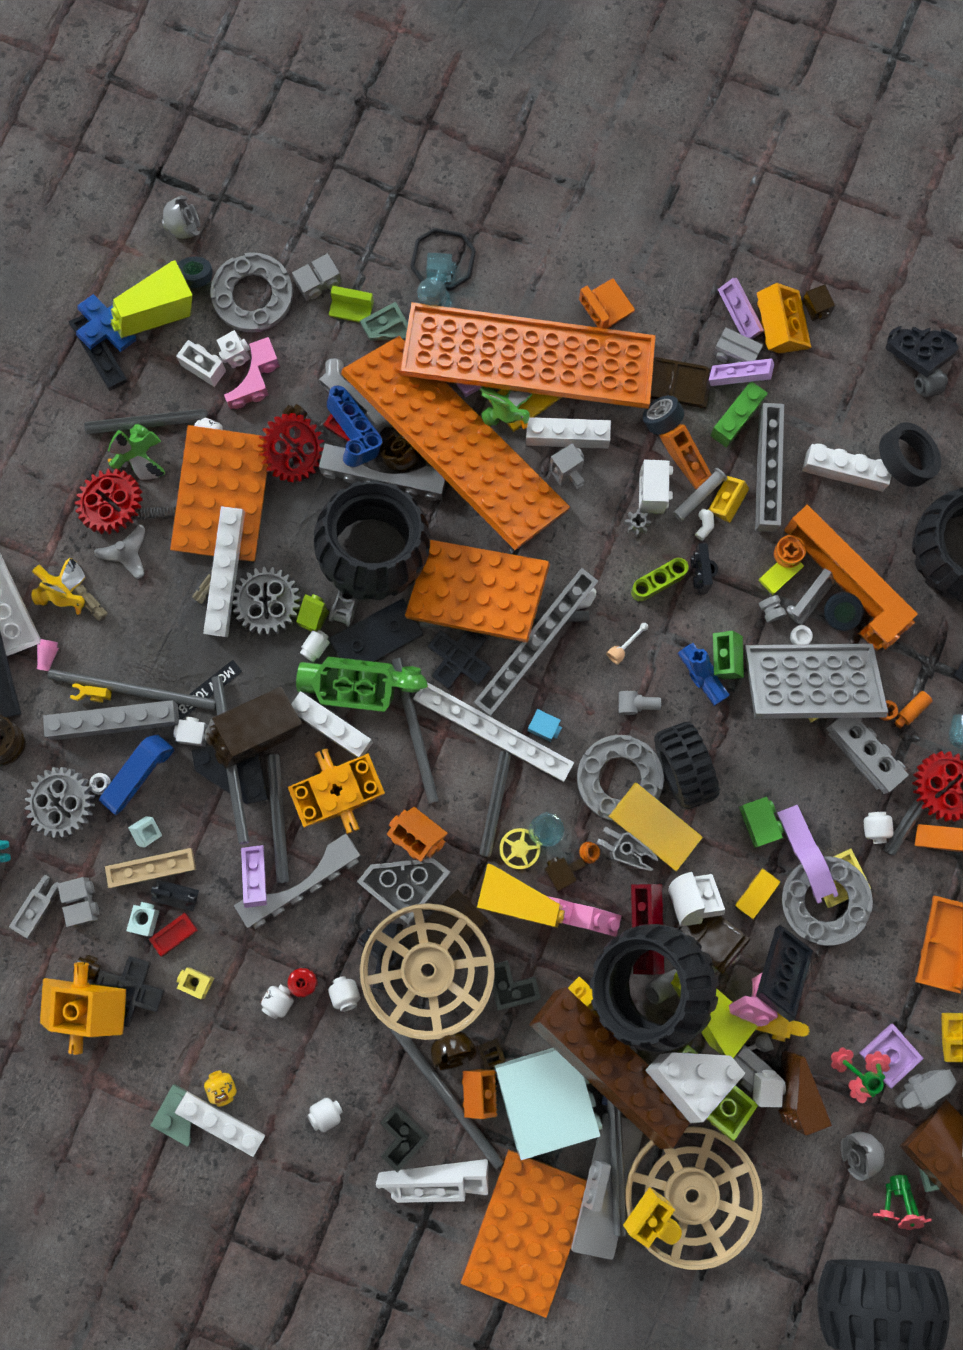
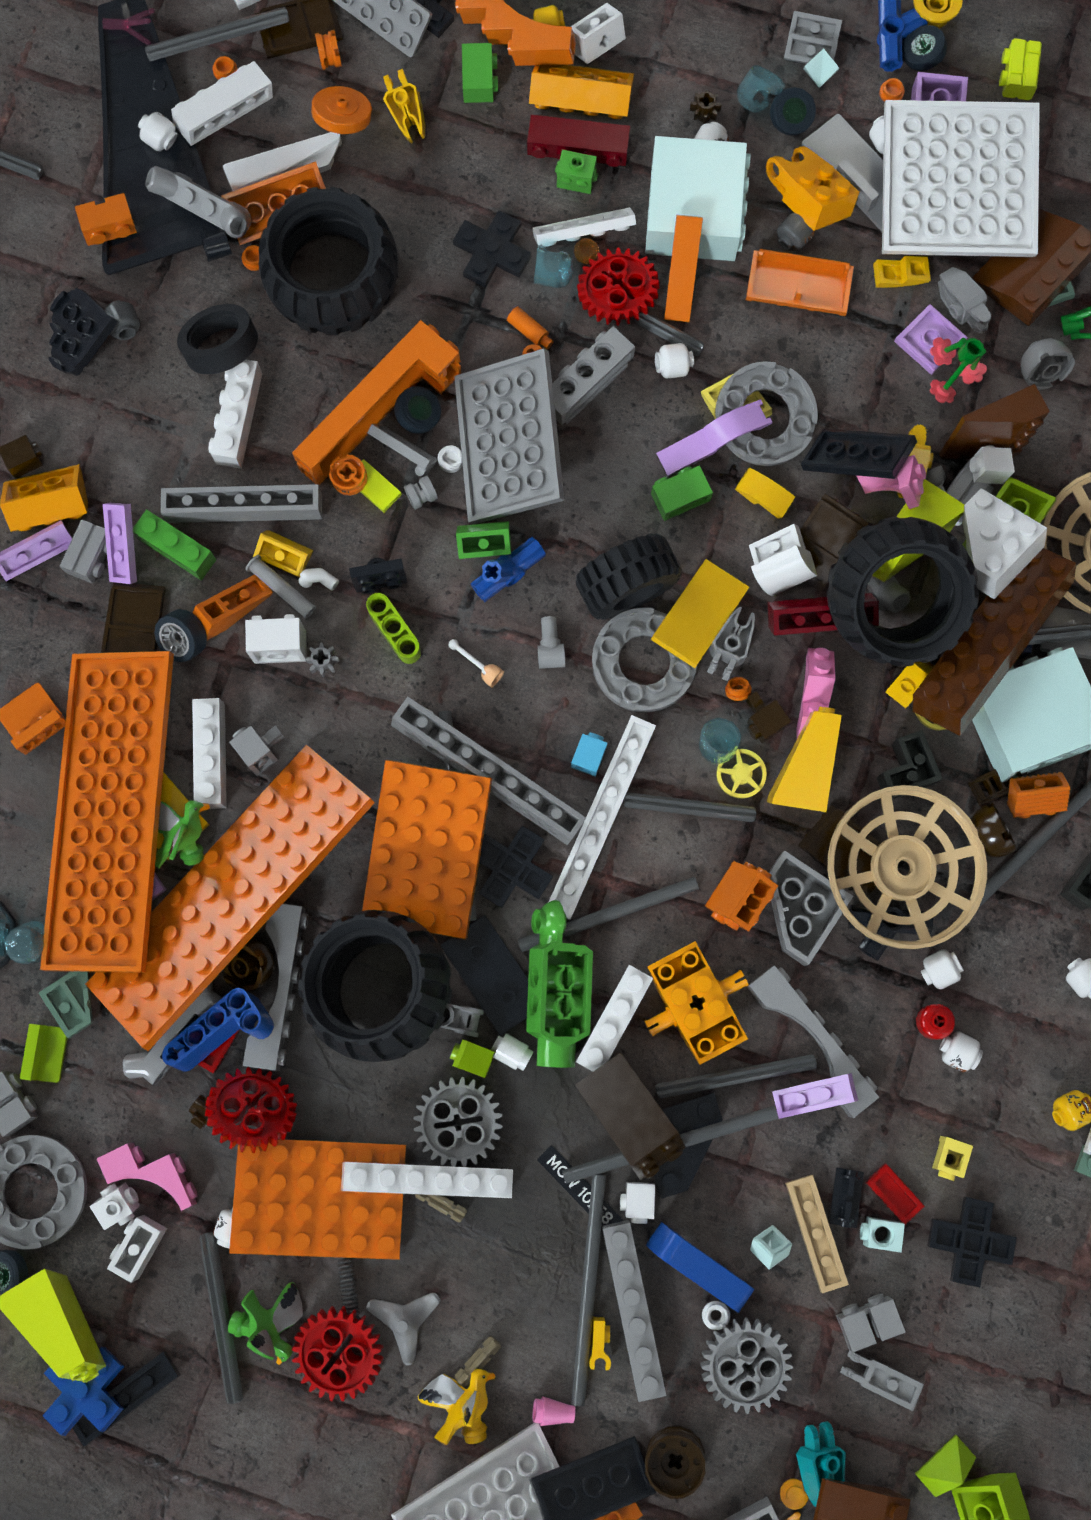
camera: 95 degrees left, 0 degrees up
light orange slope [40,962,126,1055] -> none
dark brown gear [73,955,101,983] -> none

